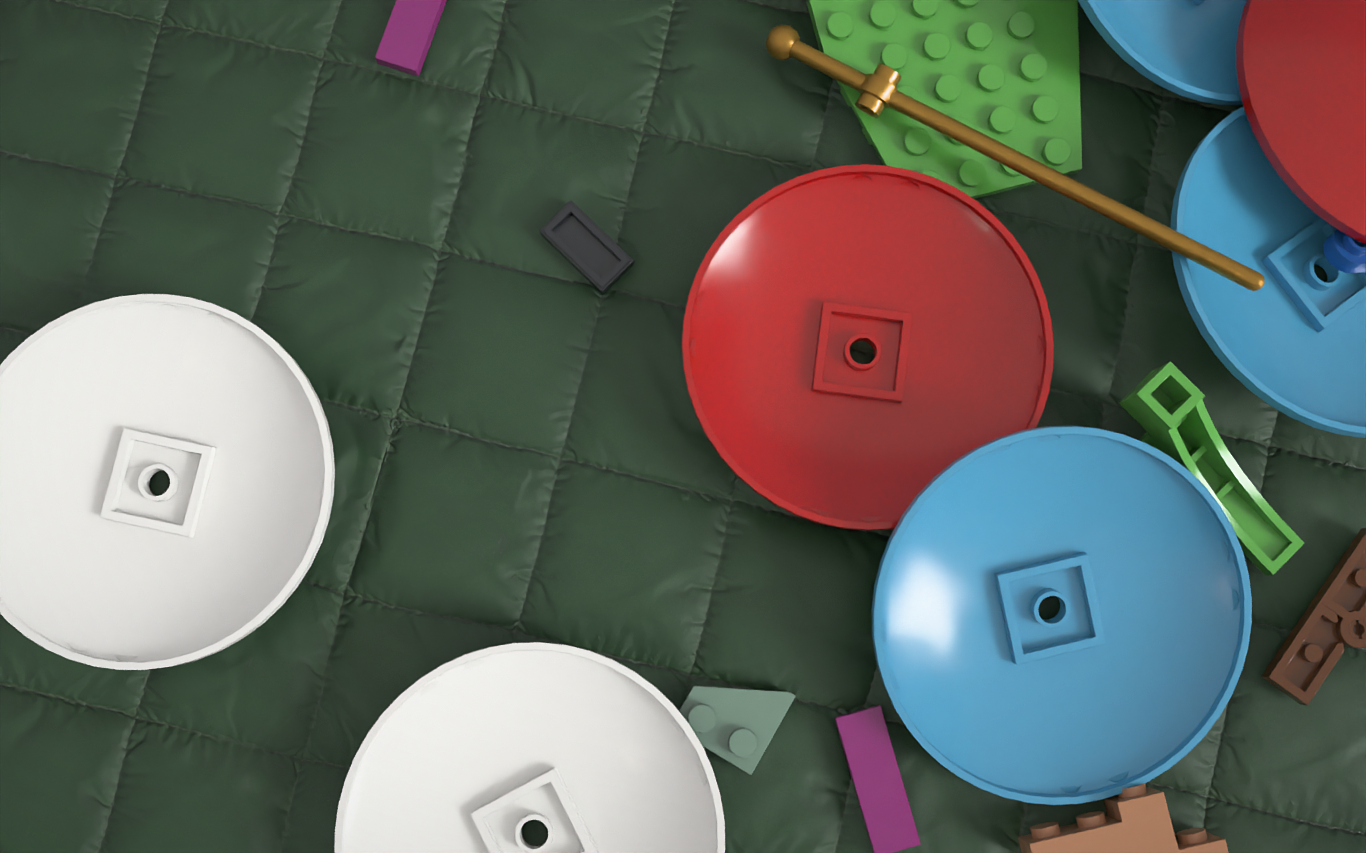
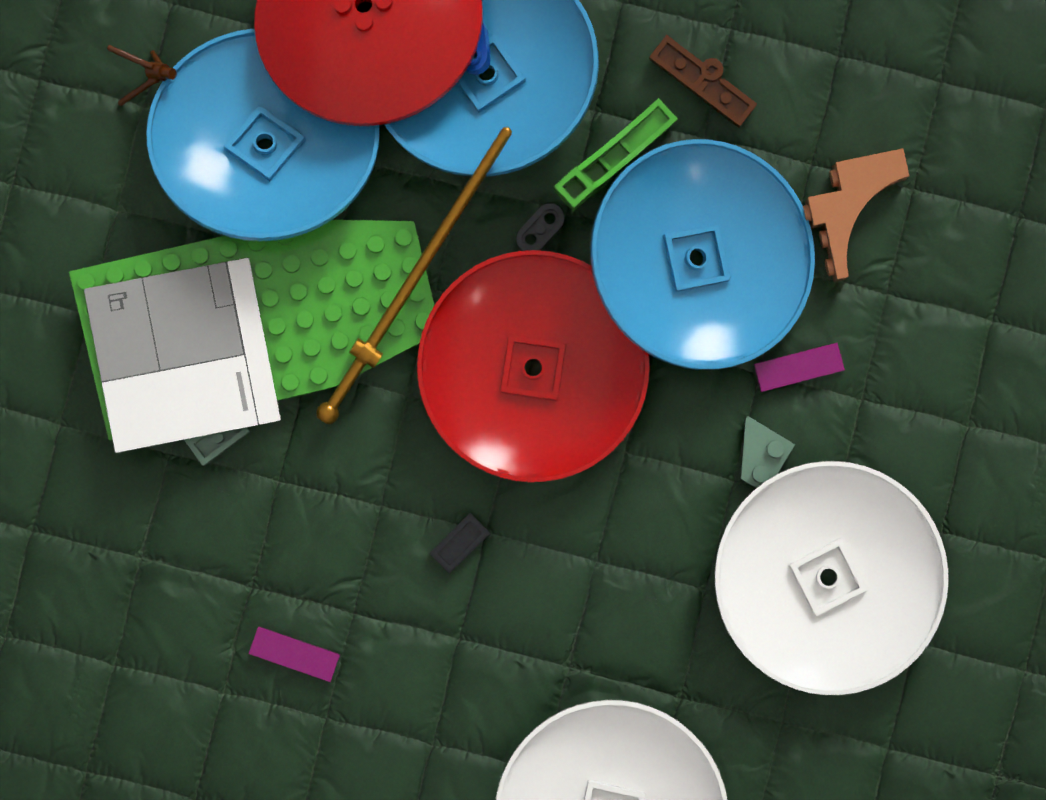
camera: 90 degrees left, 5 degrees up
none -> black plate [516,203,564,251]

